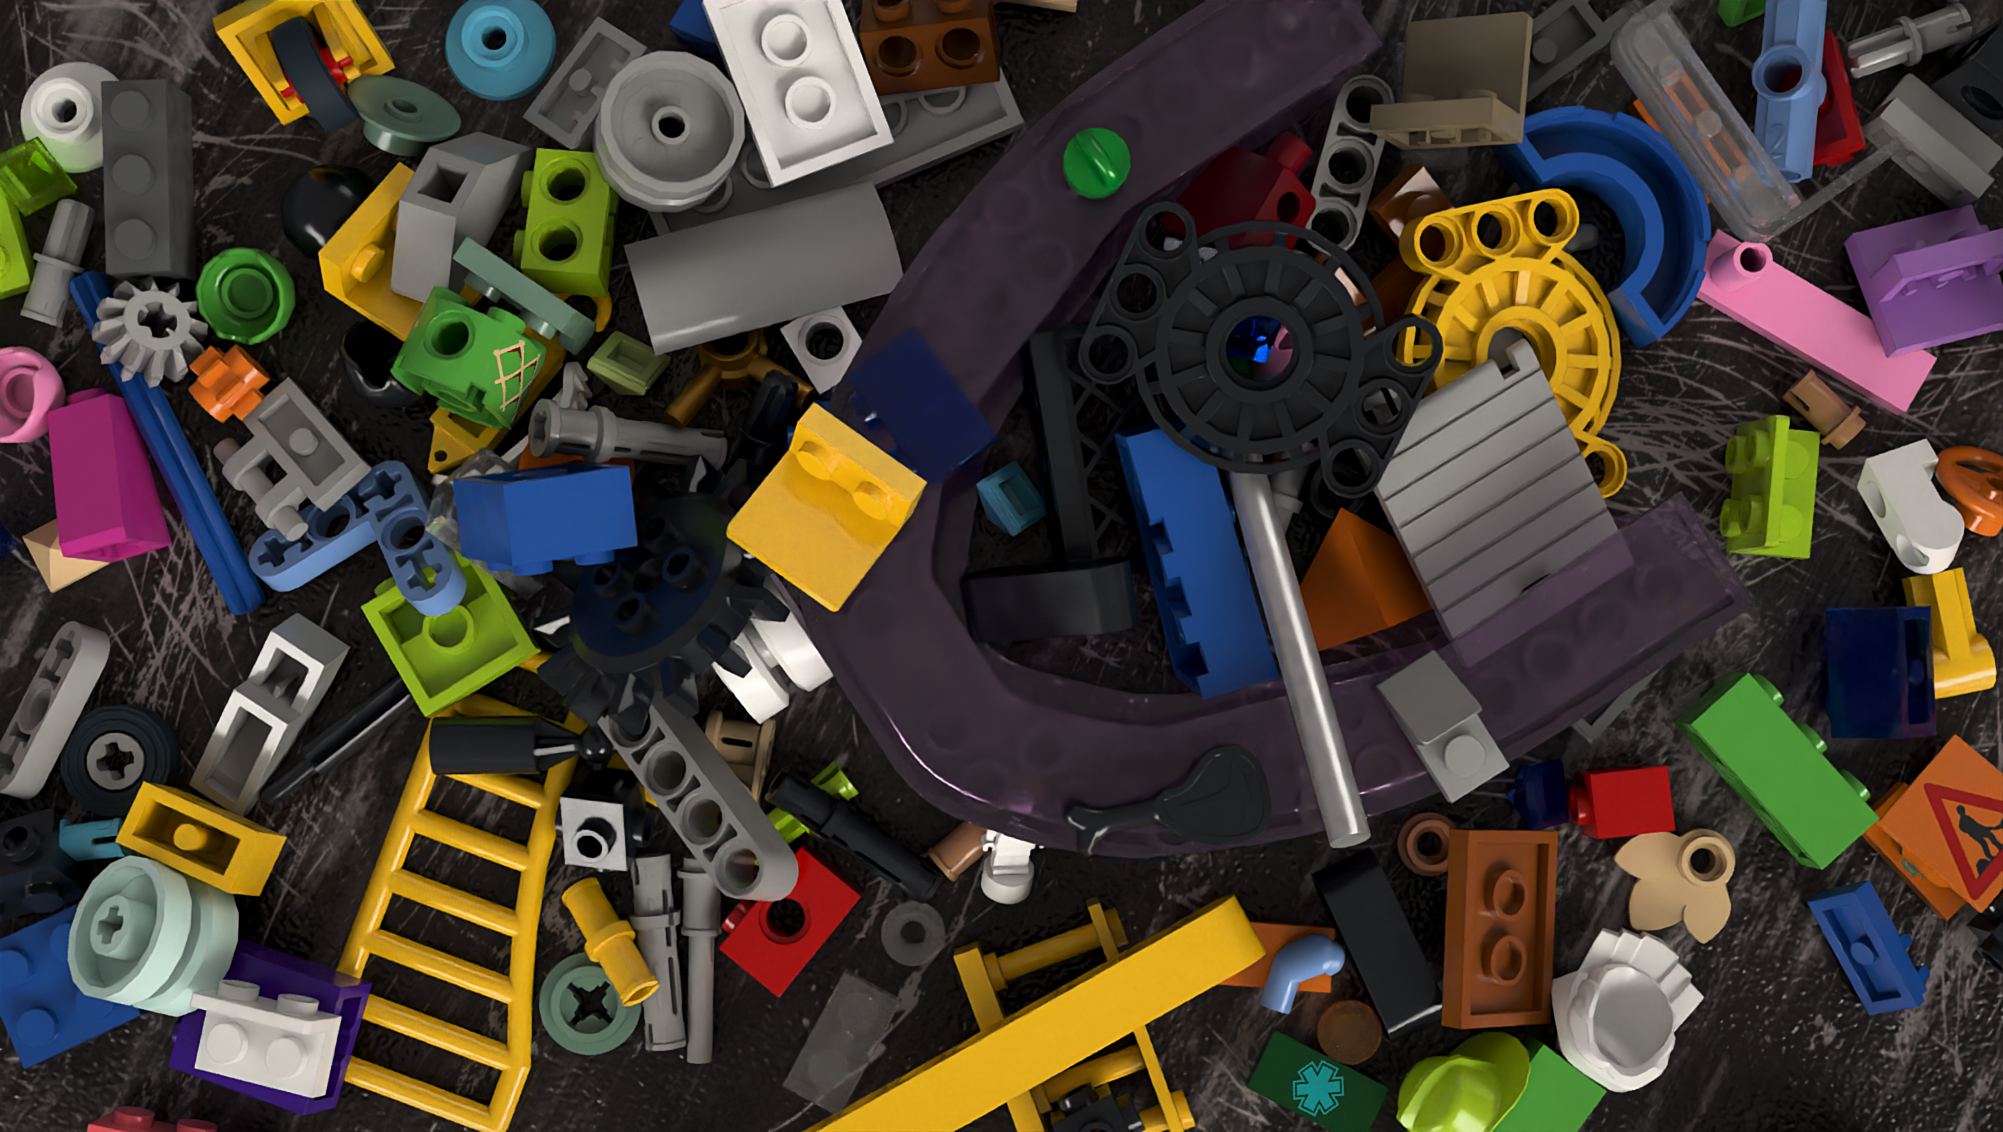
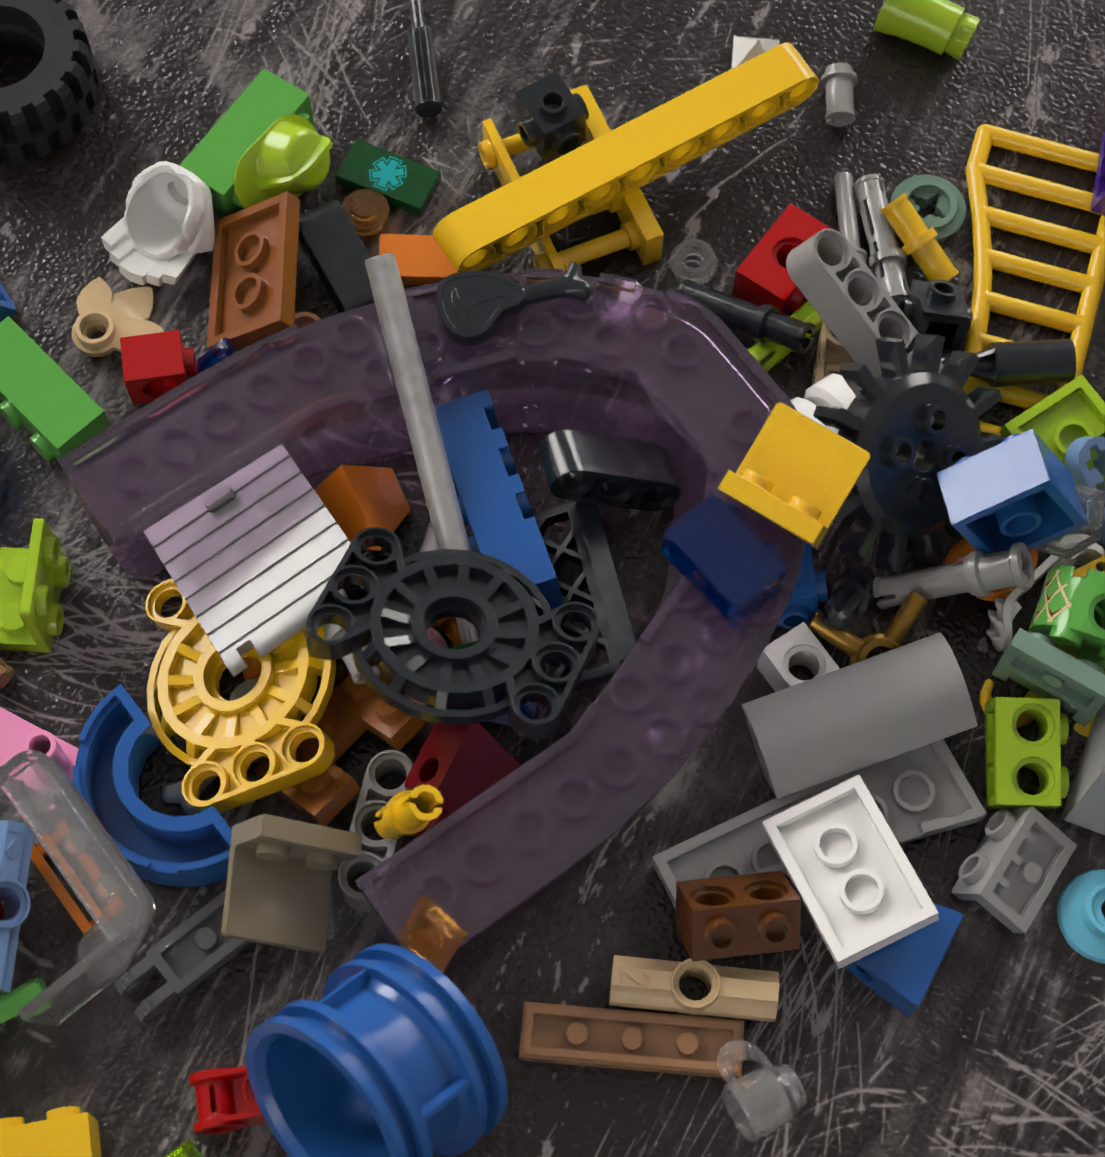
camera: 175 degrees right, 20 degrees down
yellowish green slope [587,330,671,396] -> none
light grey wheel [594,51,745,213] -> none
clear plate [783,969,902,1114] -> none
medium azure slope [976,461,1046,537] -> none
green tile [1063,128,1131,199] -> none
medium blue arm [1259,934,1345,1014] -> none
light grey slope [1375,650,1510,803] -> none
none -> yellow pin [374,785,443,840]

